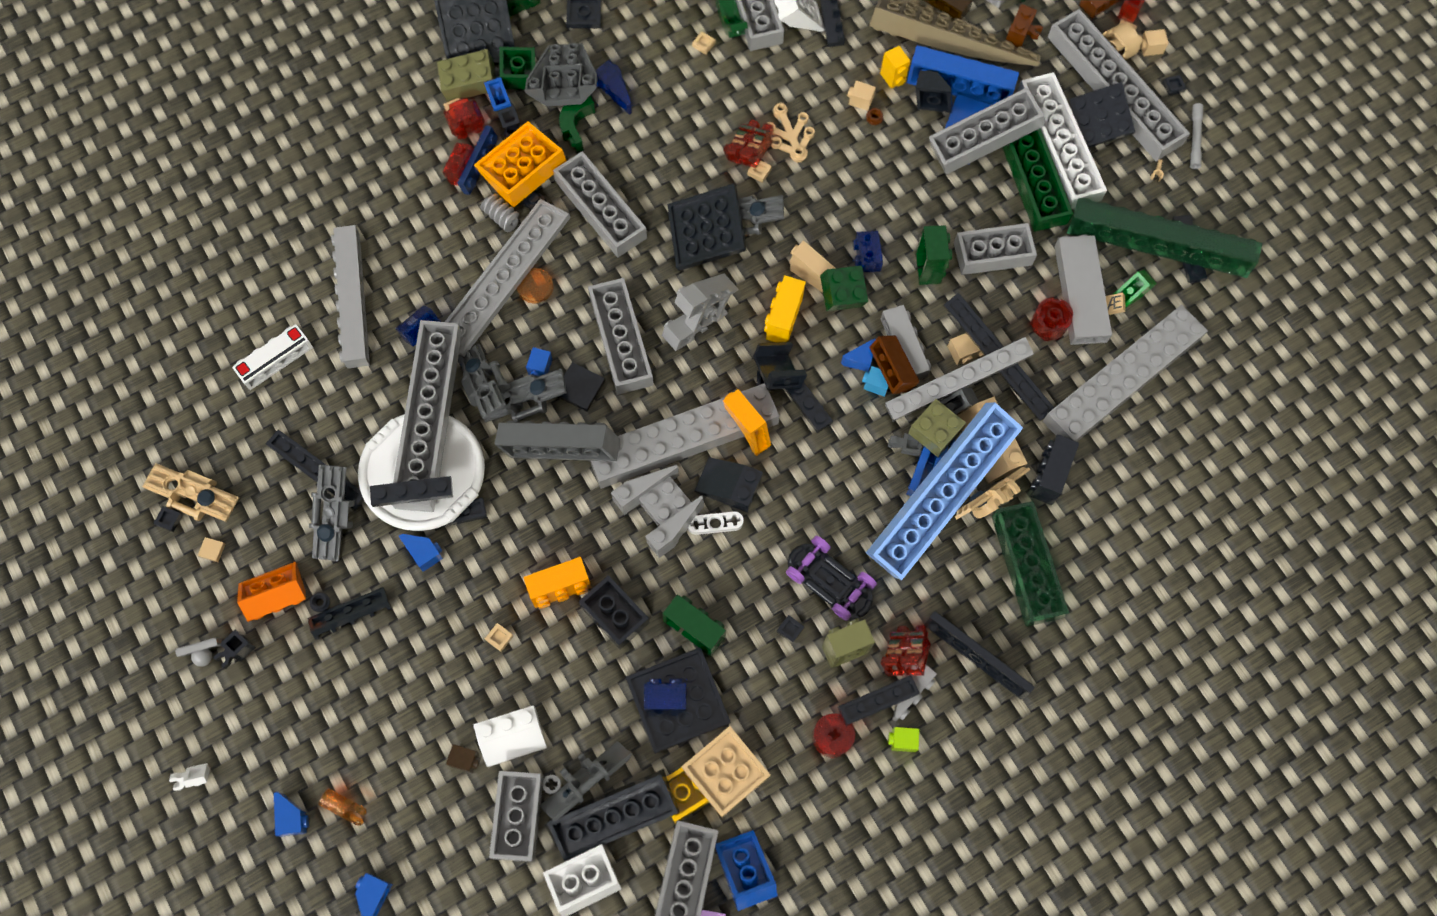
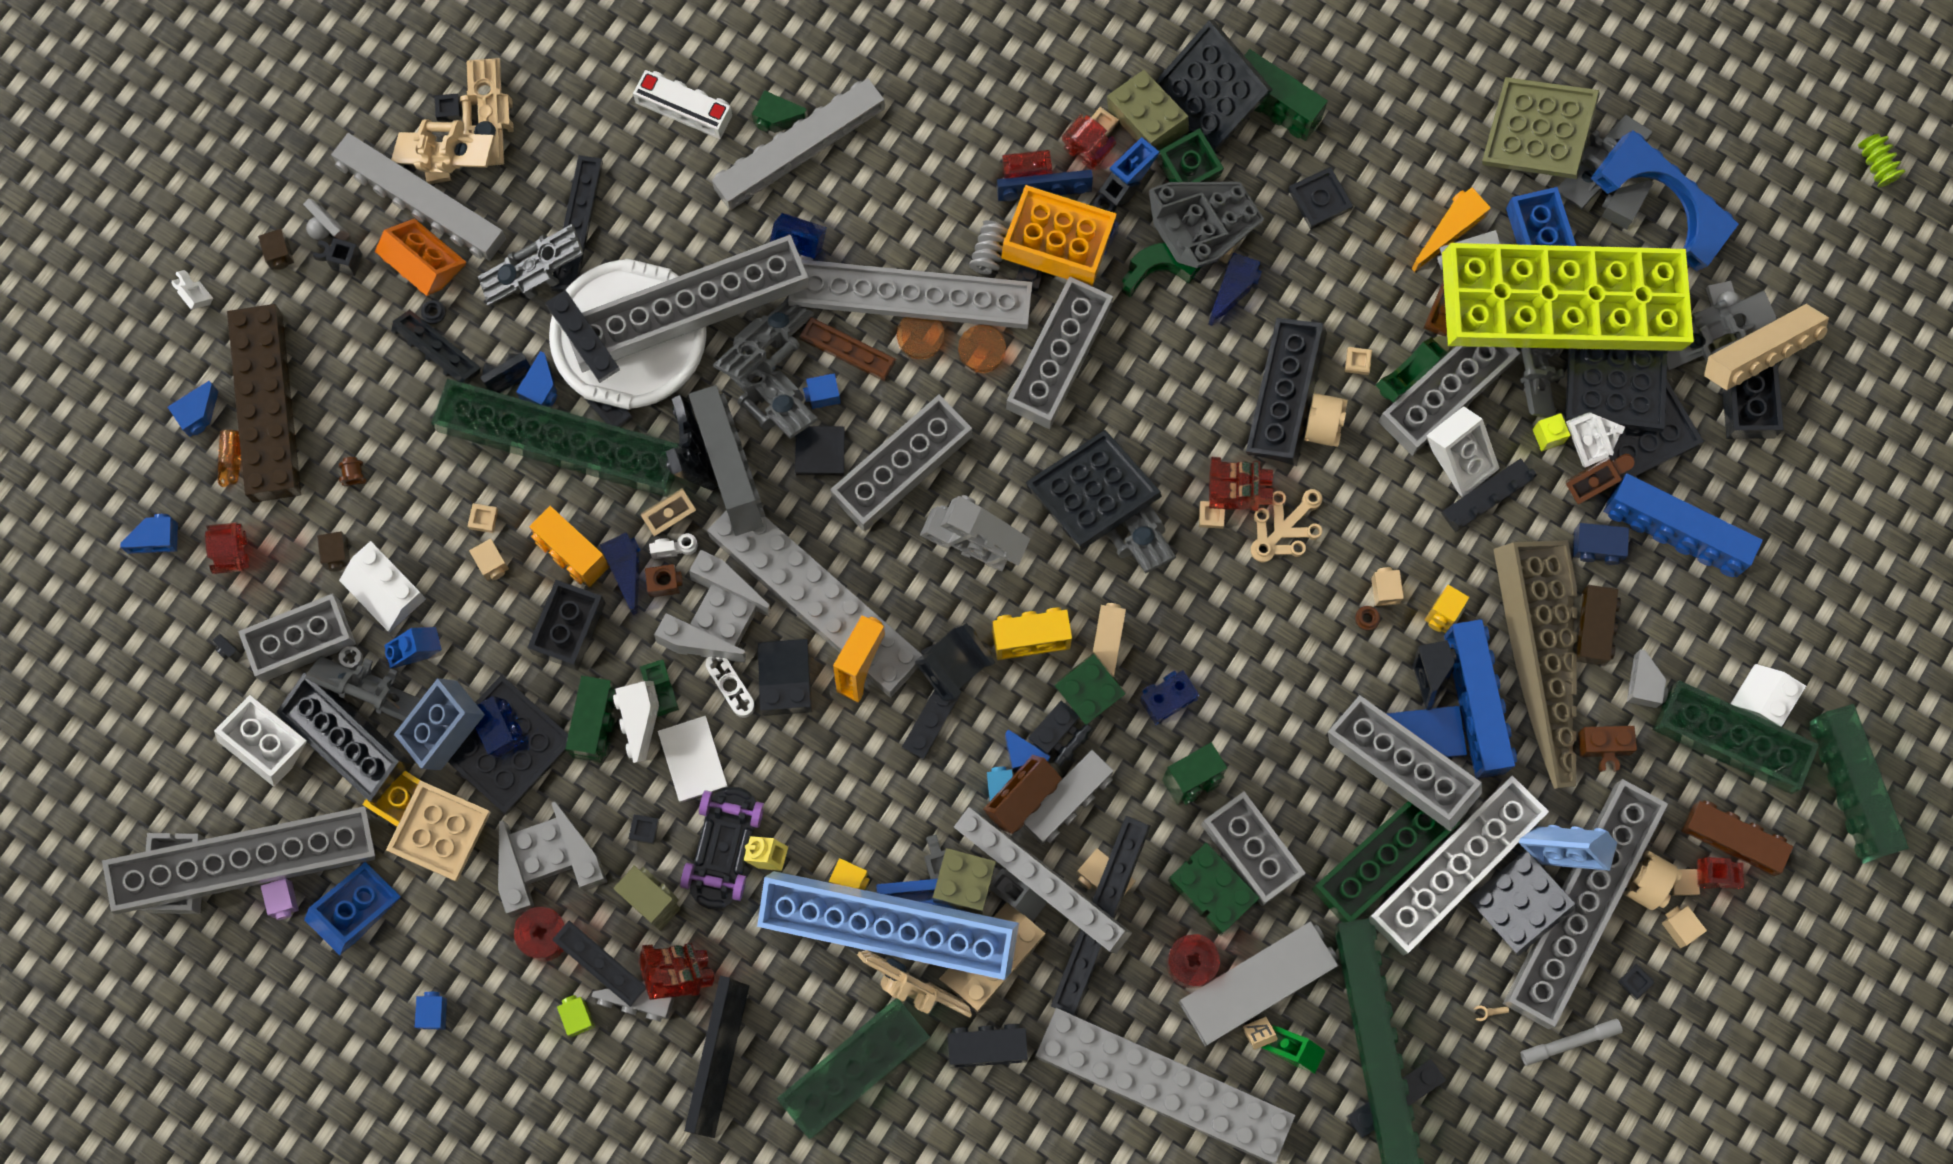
camera: 65 degrees right, 5 degrees up
none -> clear red brick [205,522,249,574]
none -> black plate [213,634,243,662]
none -> dark brown brick [227,304,301,503]
none -> dark brown brick [258,229,294,270]
none -> light grey brick [331,133,506,261]
none -> reddish brown brick [339,457,366,486]
none -> blue slope [384,627,442,668]
none -> tan piece [391,119,495,173]
none -> sand blue brick [394,678,485,770]
none -> blue brick [415,992,447,1030]
none -> clear green brick [431,378,679,497]
none -> tan brick [469,538,509,581]
none -> black tile [480,352,531,397]
none -> light grey wedge [498,802,607,917]
none -> clear blue slope [600,532,641,615]
none -> white slope [613,681,659,763]
none -> dark green slope [640,659,679,717]
none -> tan brick [641,488,696,536]
none -> reddish brown brick [645,564,683,598]
none -> white plate [649,533,698,559]
none -> white tile [658,716,728,803]
none -> black plate [666,395,719,491]
none -> light yellow brick [744,836,788,871]
none -> dark green slope [752,90,808,133]
none -> reddish brown tile [800,317,896,382]
none -> yellow brick [829,858,870,890]
none -> clear orange tile [958,325,1006,373]
none -> black brick [1028,700,1093,767]
none -> dark green piece [1168,843,1259,936]
none -> black arch [1246,318,1327,466]
none -> tan brick [1304,393,1348,447]
none -> light blue slope [1519,825,1617,871]

